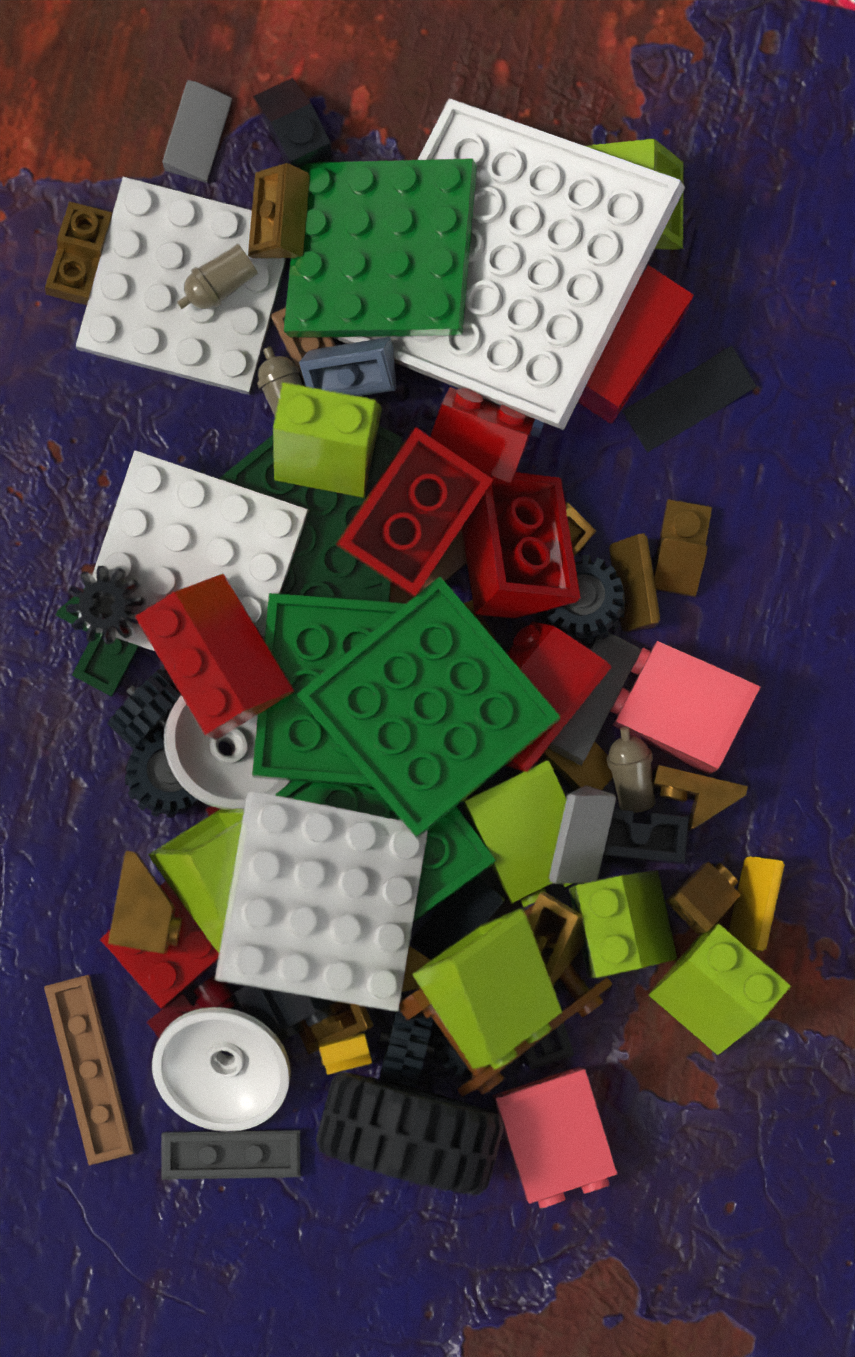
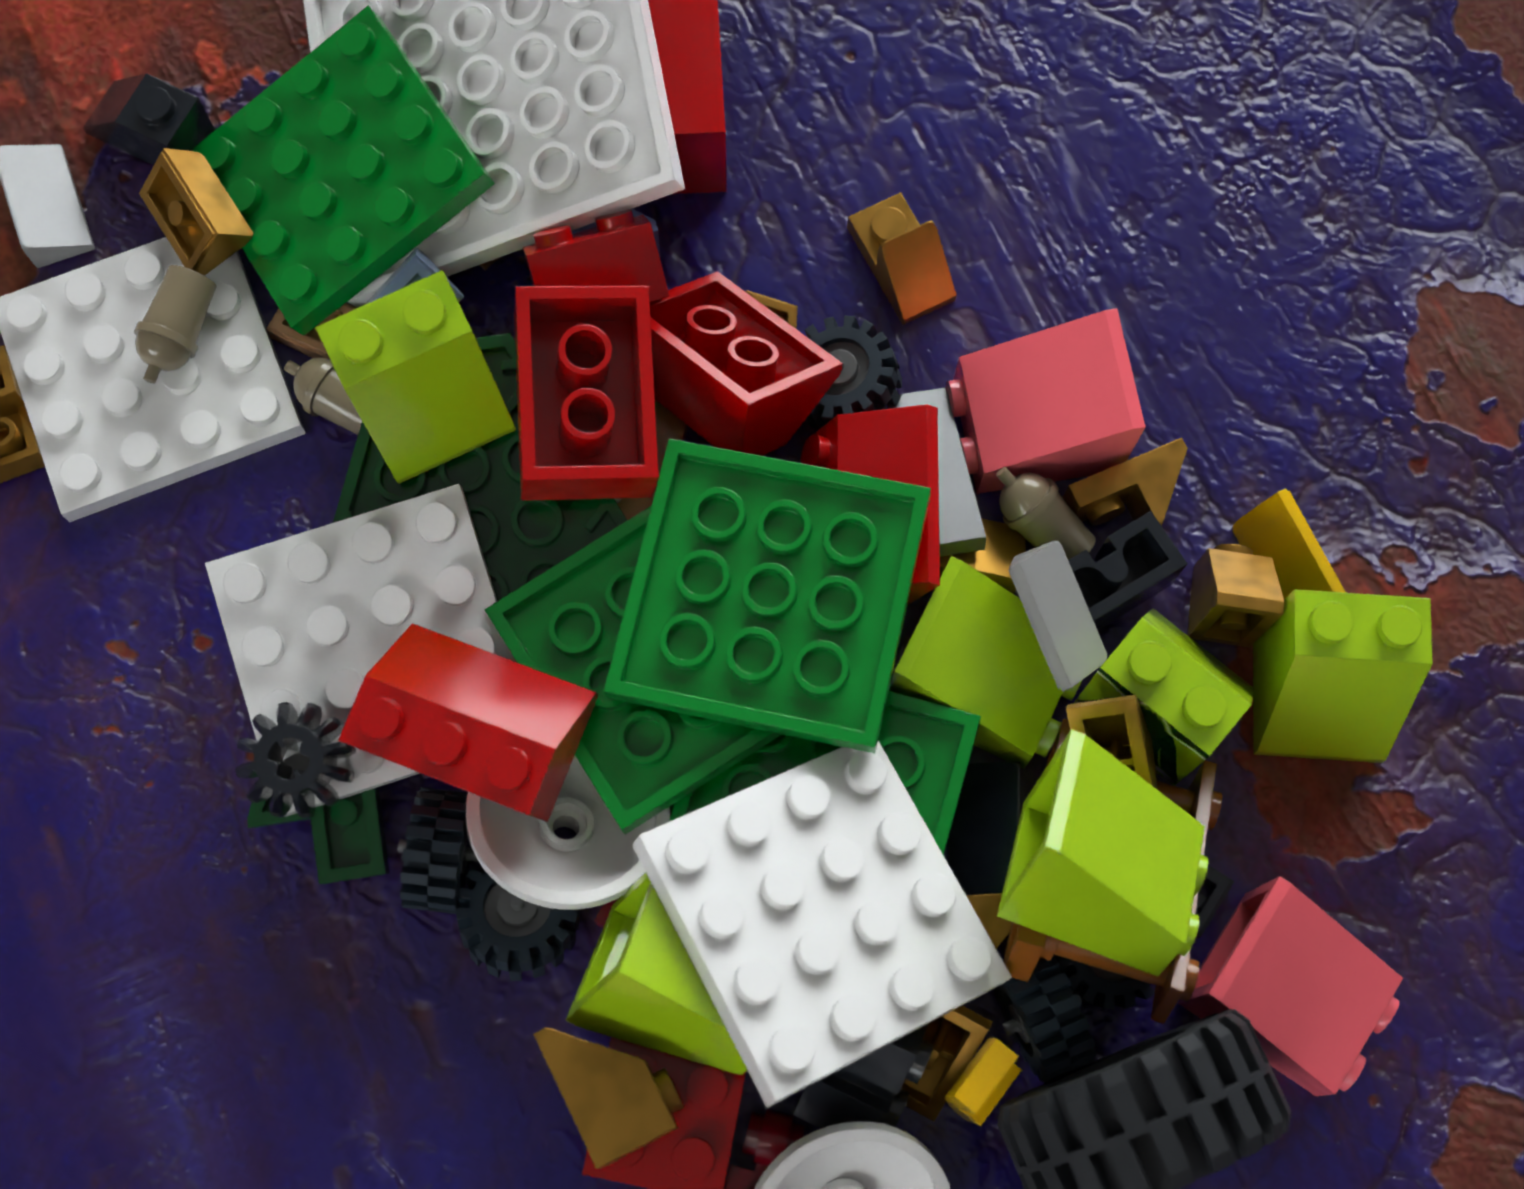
camera: 30 degrees left, 10 degrees down
pearl gold slope [609,533,660,632] -> none
black sticker [622,345,757,452] -> none

